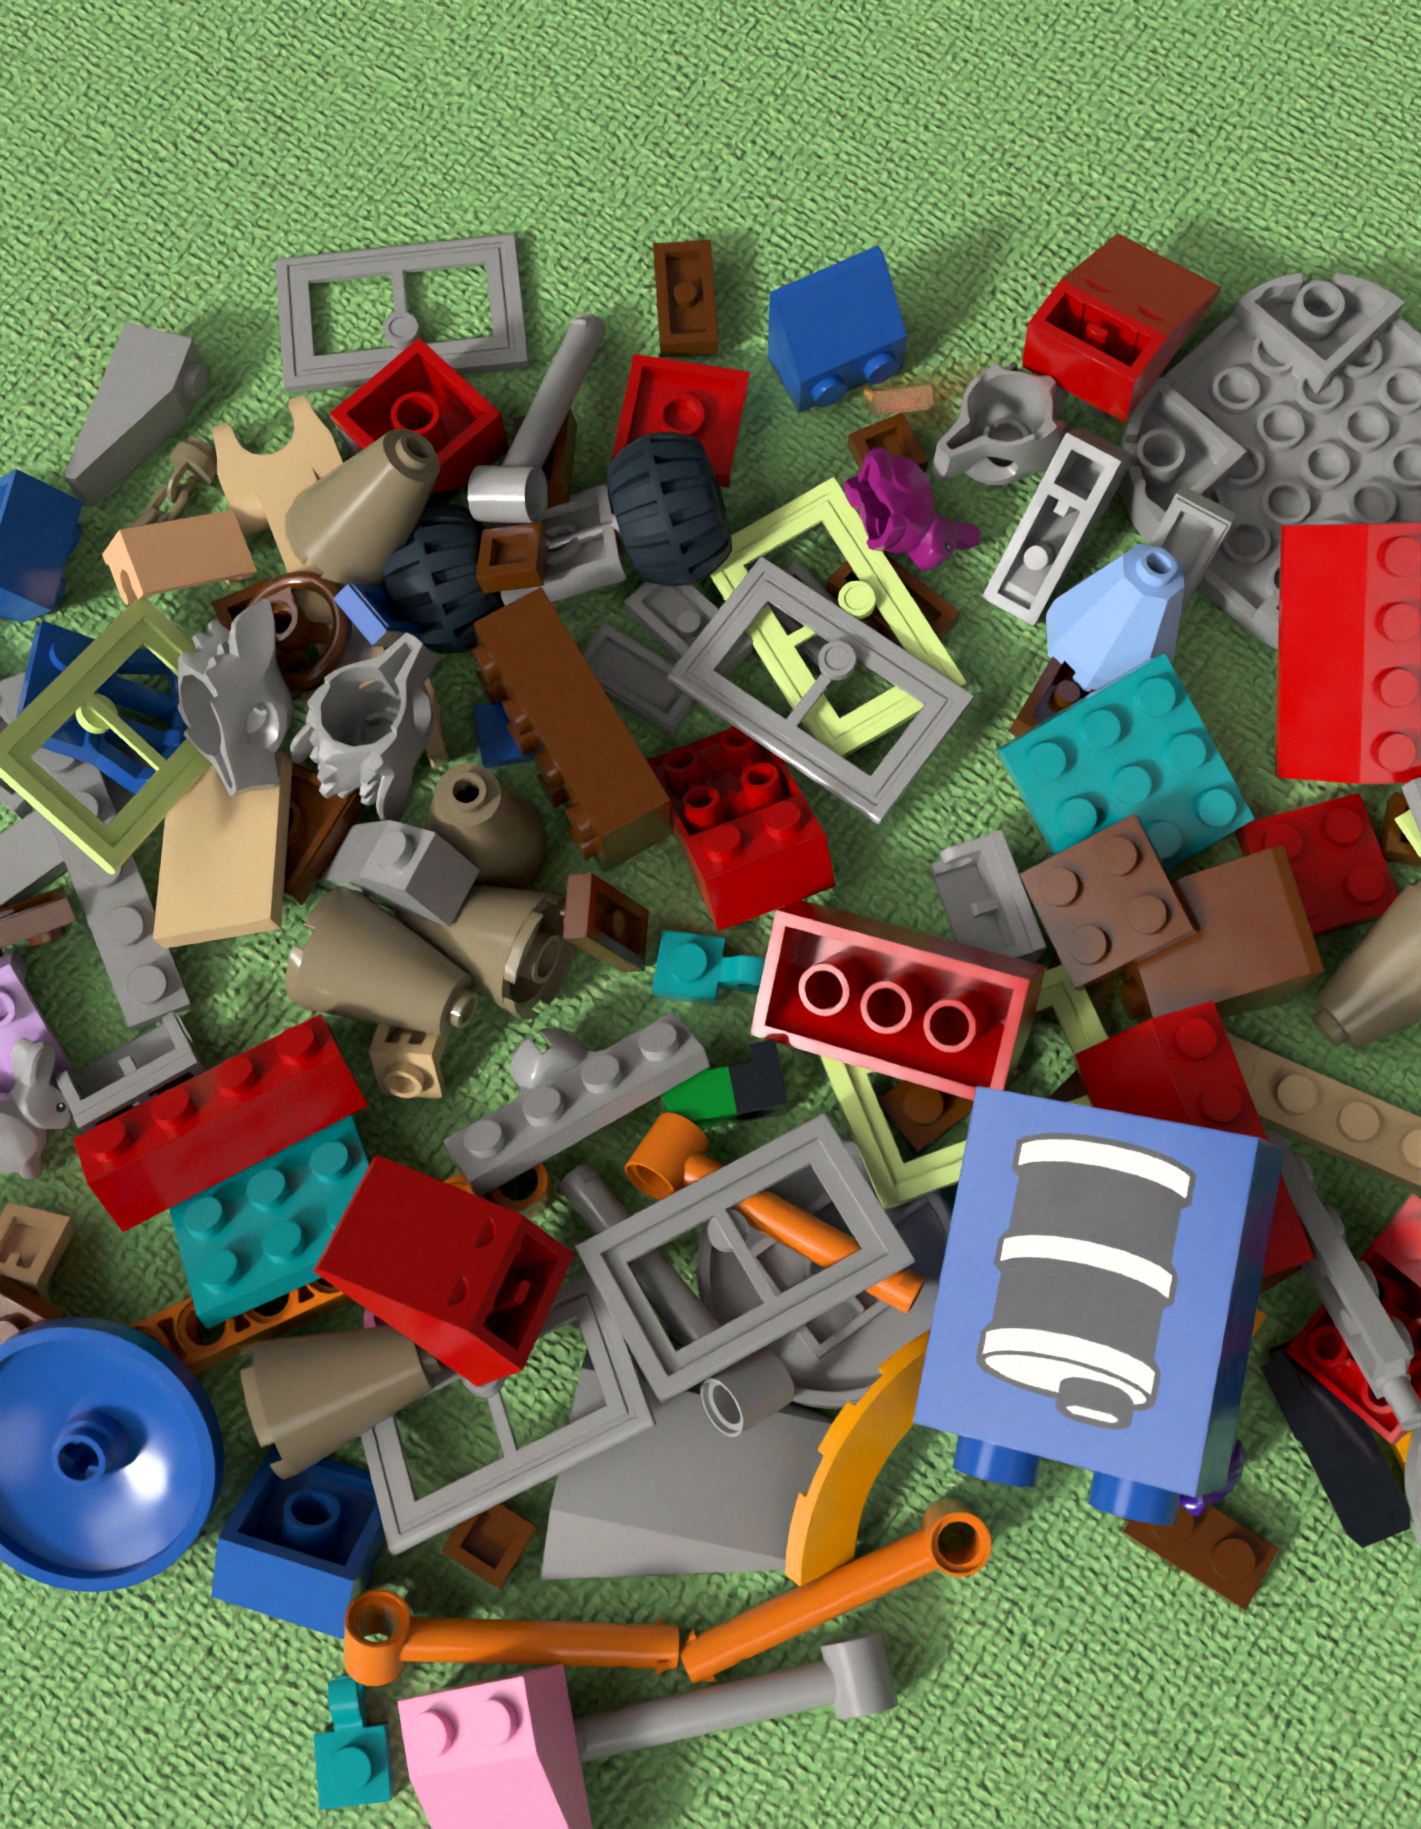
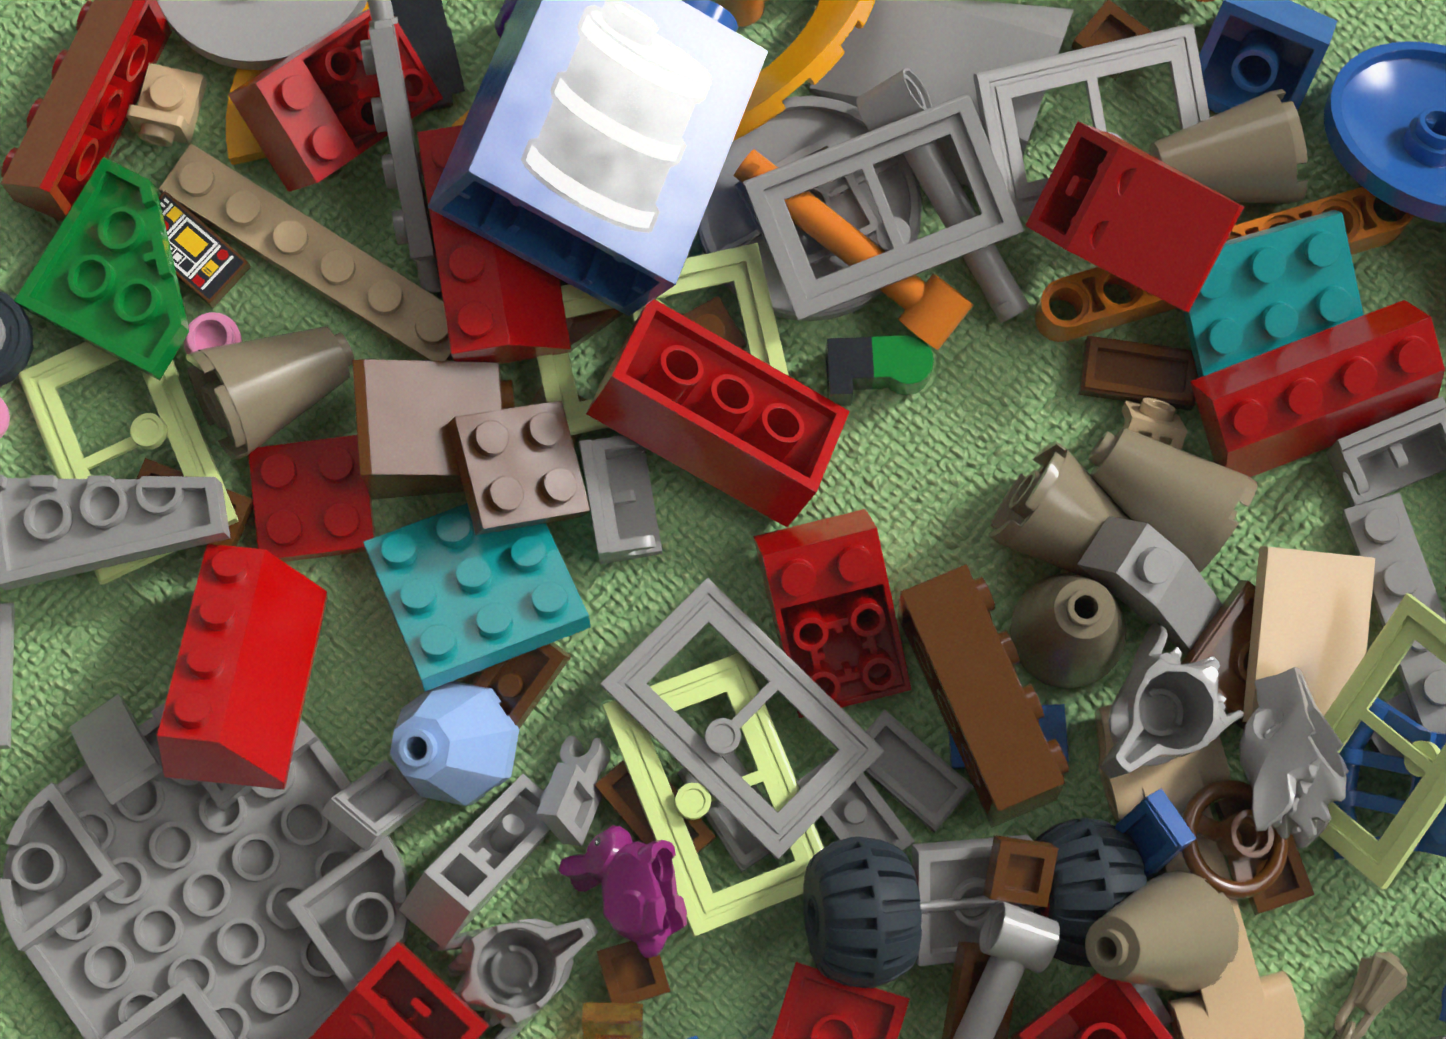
camera: 175 degrees left, 5 degrees up
light nougat hinge [102,510,257,605] -> none
light grey plate [443,1012,710,1197] -> none
reddish brown plate [560,873,649,972] -> none
teal plate [652,930,766,1006] -> none
none -> light grey plate [536,736,610,846]
none -> reddish brown tile [1078,335,1198,411]

